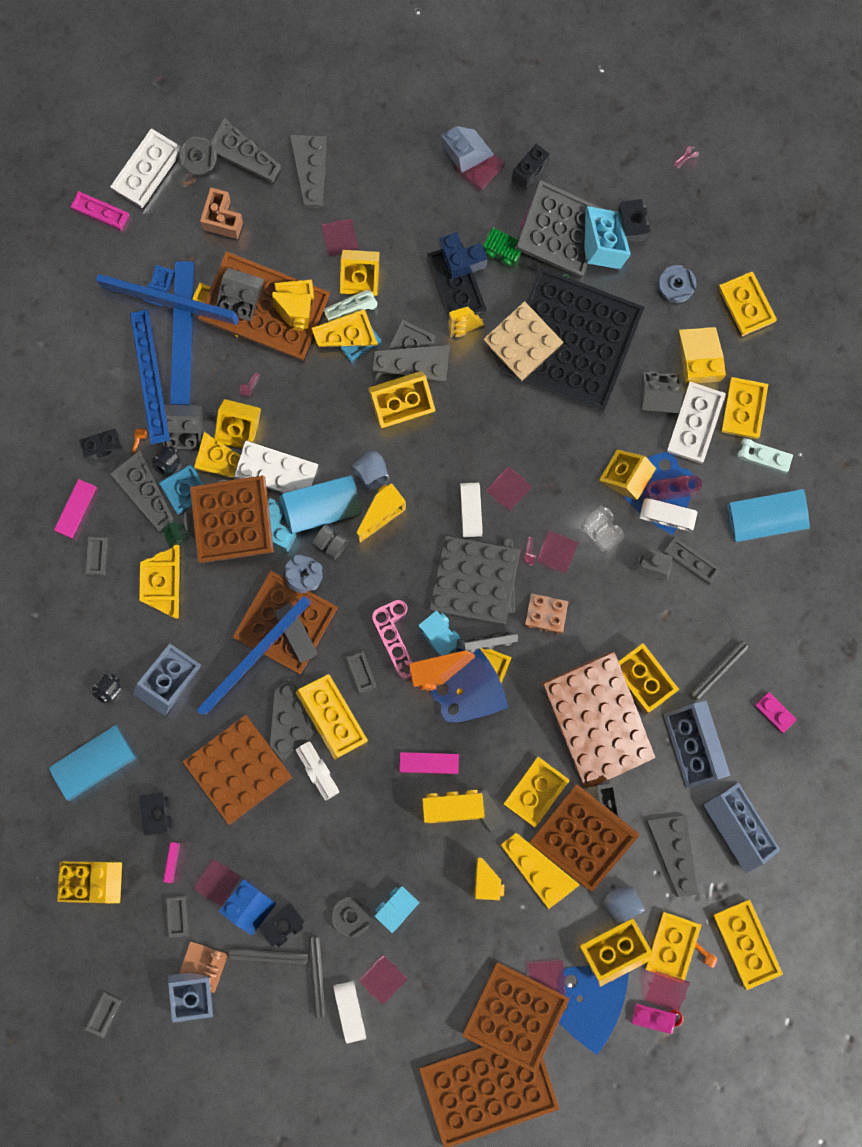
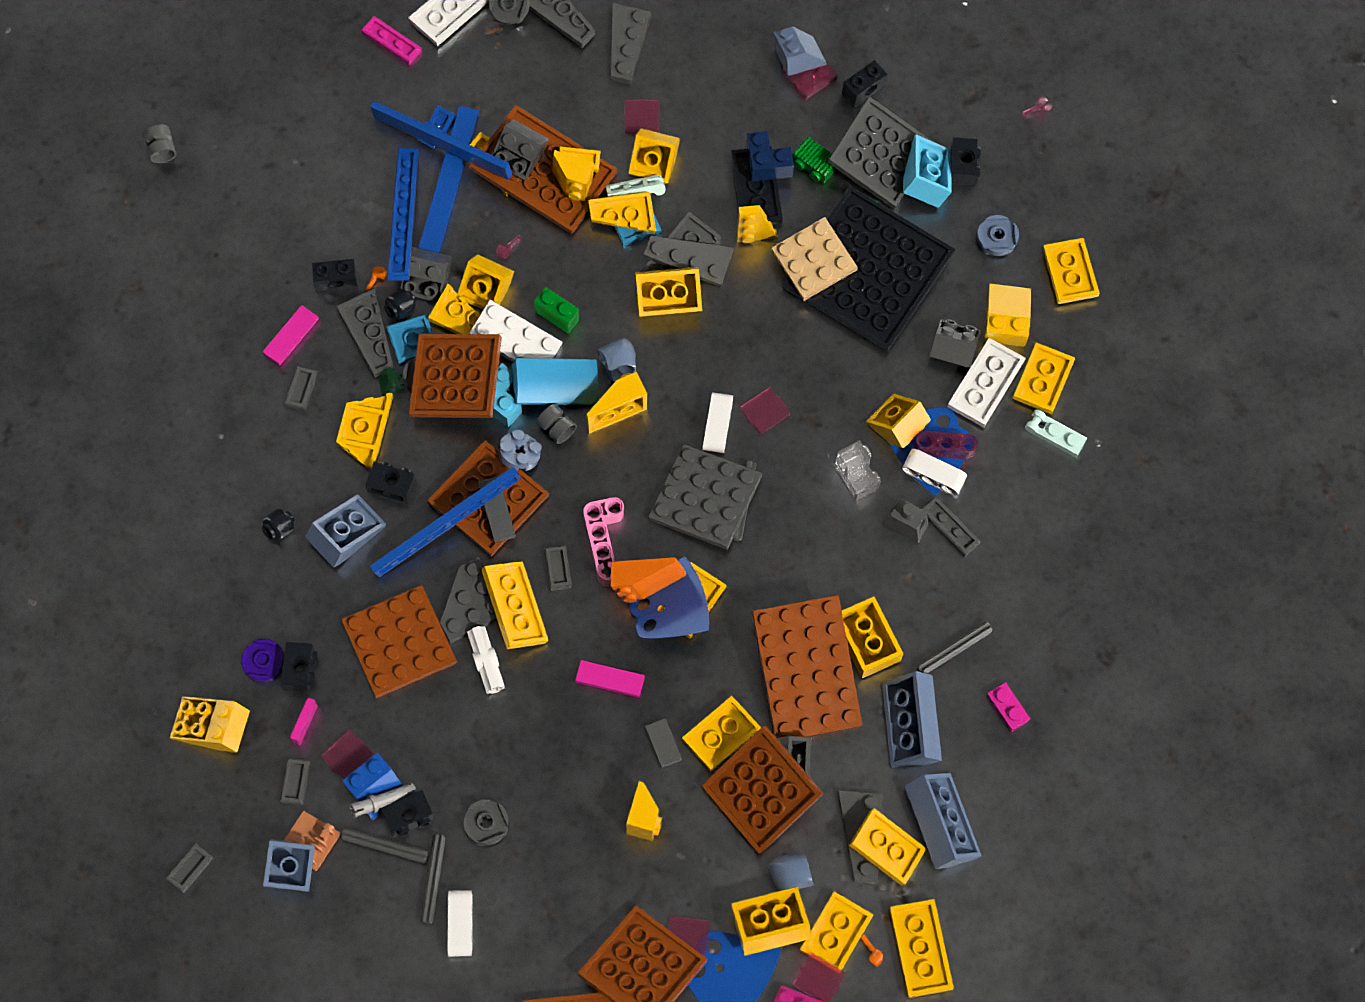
camera: 15 degrees right, 10 degrees down
dark azure slope [49,725,137,801] -> none
nougat brick [200,188,243,239] -> none
clear pink piece [360,956,407,1005] -> none
medium azure brick [375,886,420,933] -> none
medium azure brick [418,611,461,656] -> none
yellow brick [423,790,484,823] -> none
plate [457,631,518,652] -> none
yellow wing [501,833,580,909] -> none
clear pink hand [524,537,537,565] -> none
nougat hinge [525,593,568,634] -> none
clear pink piece [537,531,578,573] -> none
dark azure slope [727,489,810,542] -> none
none -> dark purple tile [241,639,284,683]
none -> light grey pin [349,782,416,818]
none -> black brick [365,462,416,504]
none -> green brick [534,287,579,333]
none -> yellow plate [849,808,927,886]

